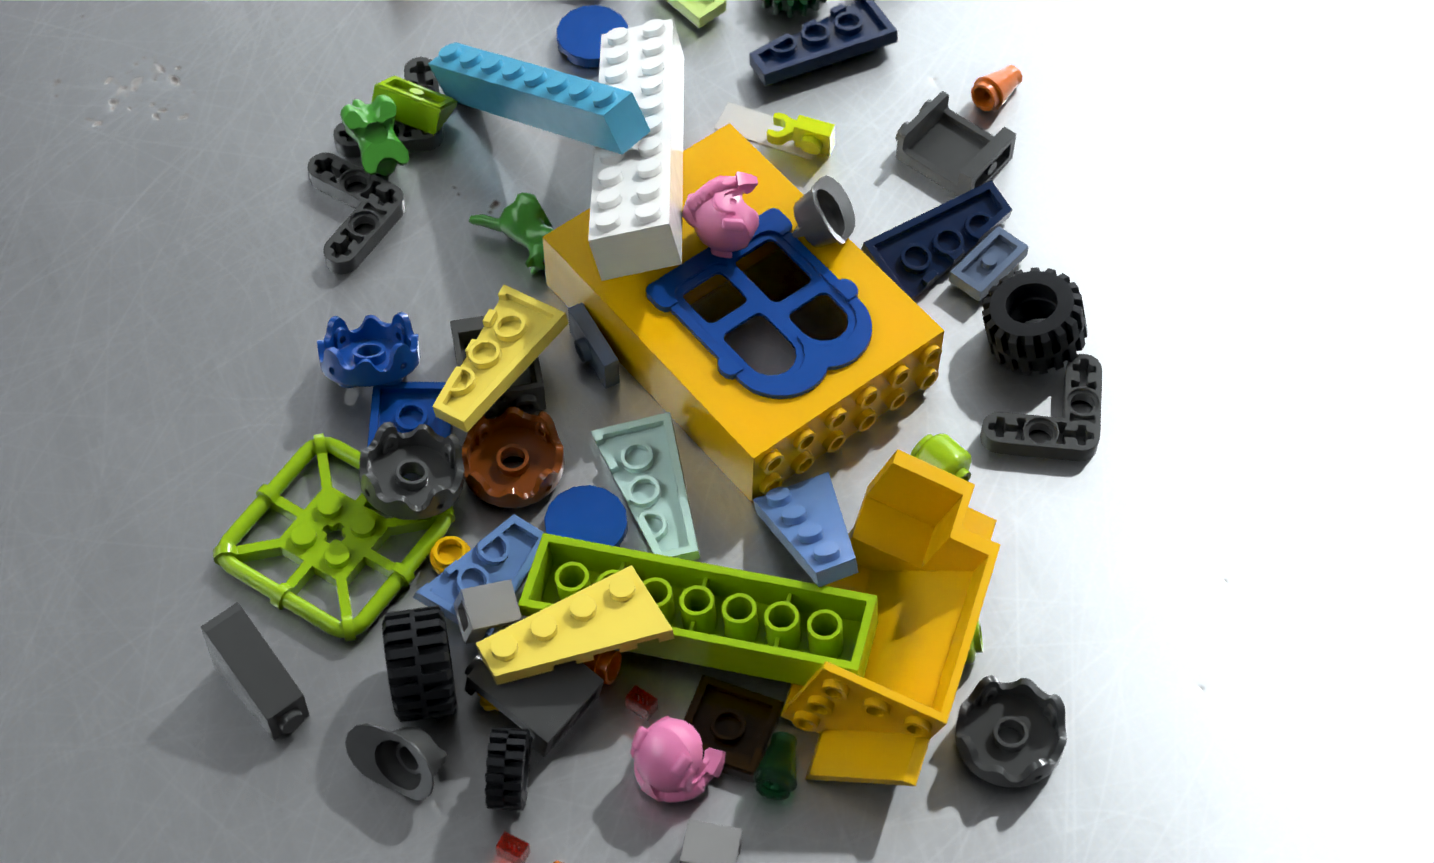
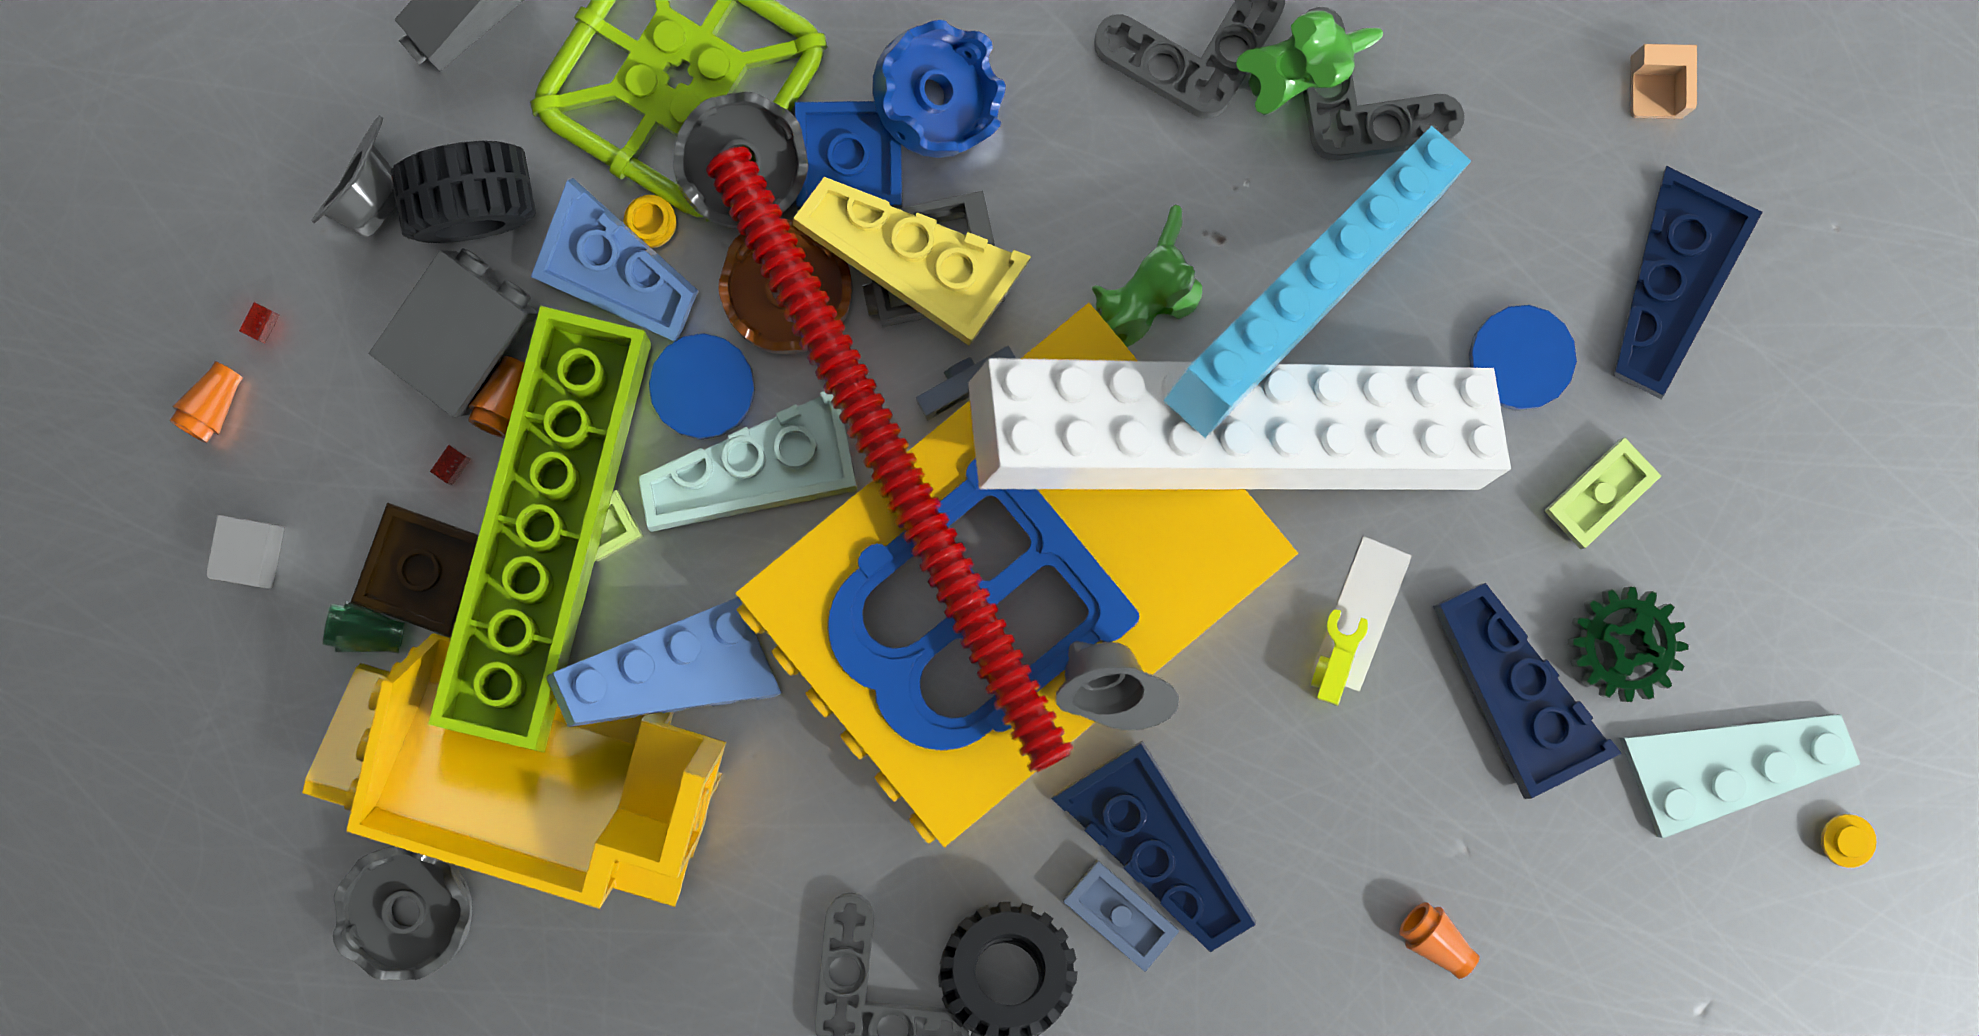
camera: 85 degrees right, 30 degrees up
lime slope [371,75,458,134] -> none
light grey panel [453,579,522,644] -> none
light yellow wing [476,565,674,685] -> none
black tyre [485,727,531,811] -> none
bright pink helmet [630,716,726,802] -> none
bright pink helmet [682,172,759,258] -> none
dark grey panel [895,91,1017,197] -> none
lime head [911,433,972,481] -> none
none -> red piece [706,147,1074,772]

